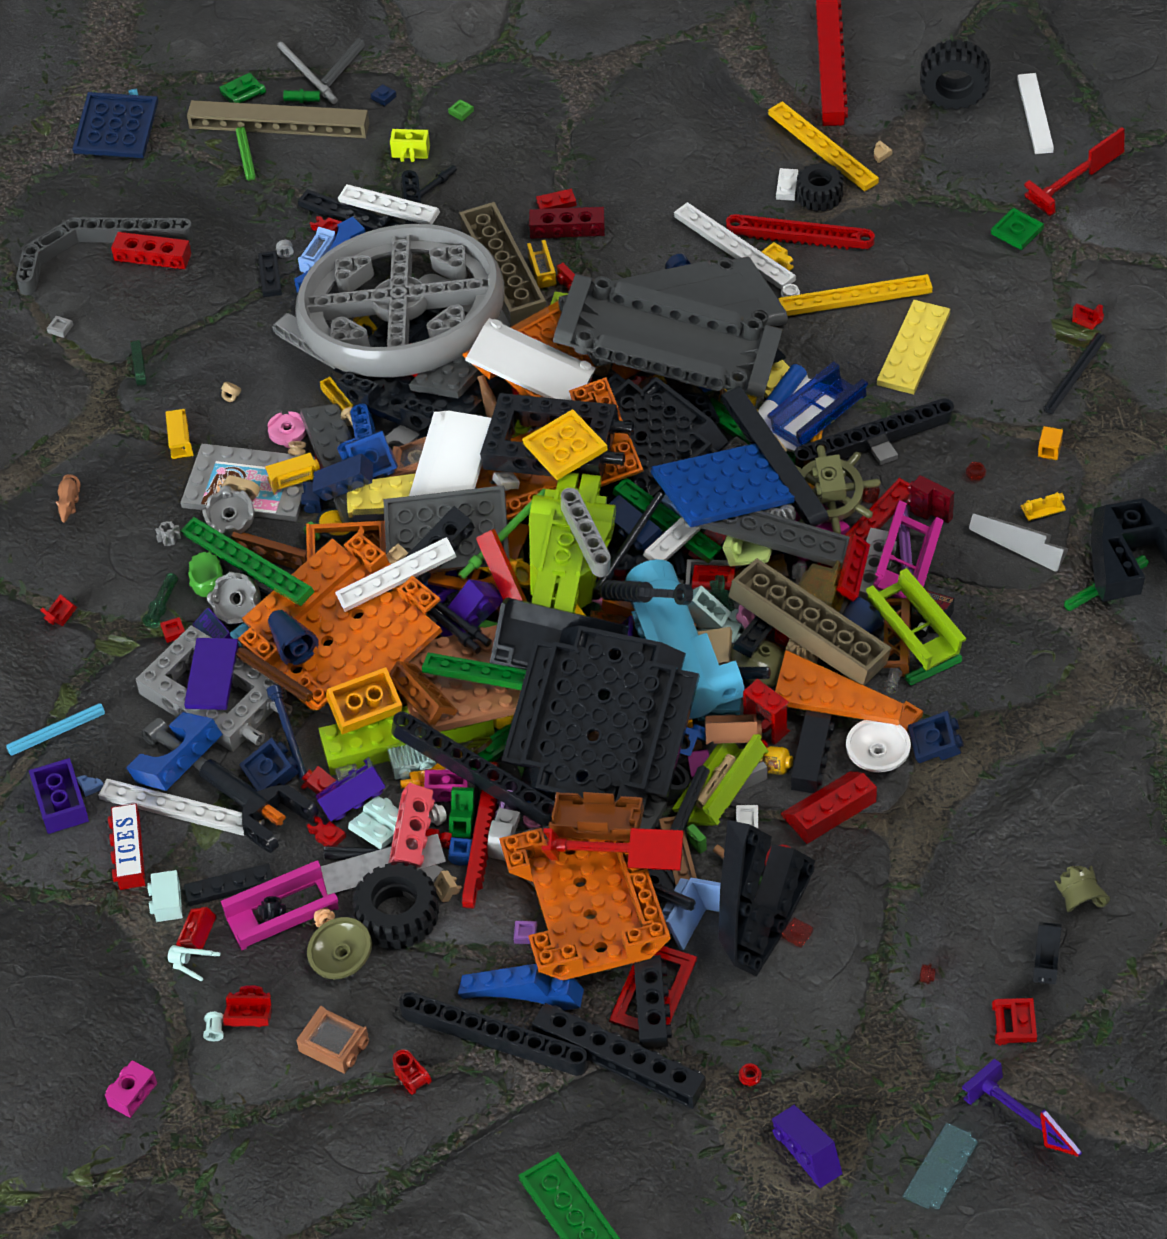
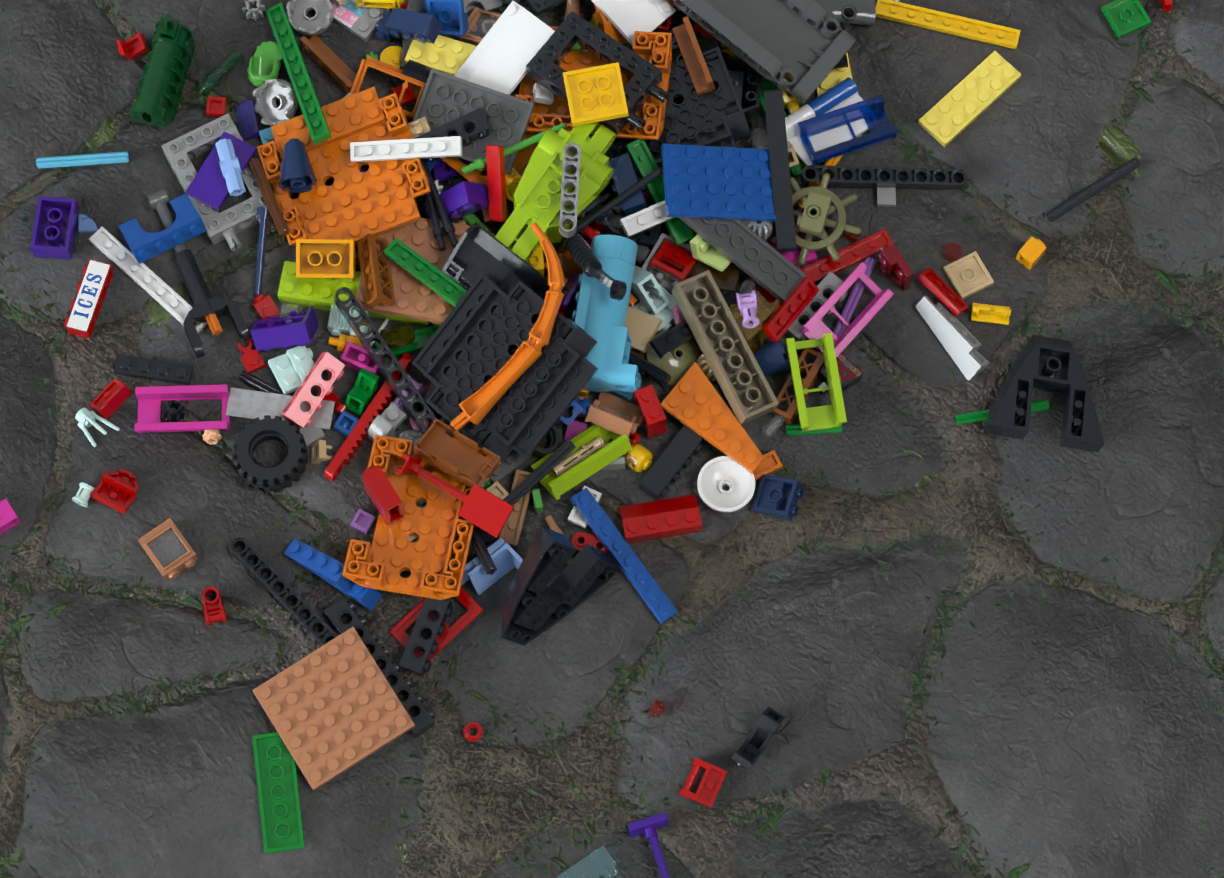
camera: 20 degrees right, 20 degrees up
light aqua brick [147,870,183,922] -> none
dark blue plate [239,738,299,791] -> none
olive dish [307,917,372,979] -> none
white plate [429,804,447,826] -> none
clear green plate [710,575,735,612] -> none
dark purple wedge [772,1105,842,1188] -> none
clear red plate [782,917,813,948] -> none
olive hat [1055,866,1110,913] -> none
red bracket [1072,303,1104,330] -> none
none -> dark green piece [130,14,195,127]
none -> light blue piece [215,138,246,196]
none -> nougat plate [252,627,415,791]
none -> red brick [362,464,405,525]
none -> orange animal [450,222,565,431]
none -> blue plate [570,487,678,624]
none -> dark orange fence [672,16,715,96]
none -> lavender connector [736,290,760,328]
none -> red plate [917,268,969,317]
none -> tan tile [943,251,994,300]

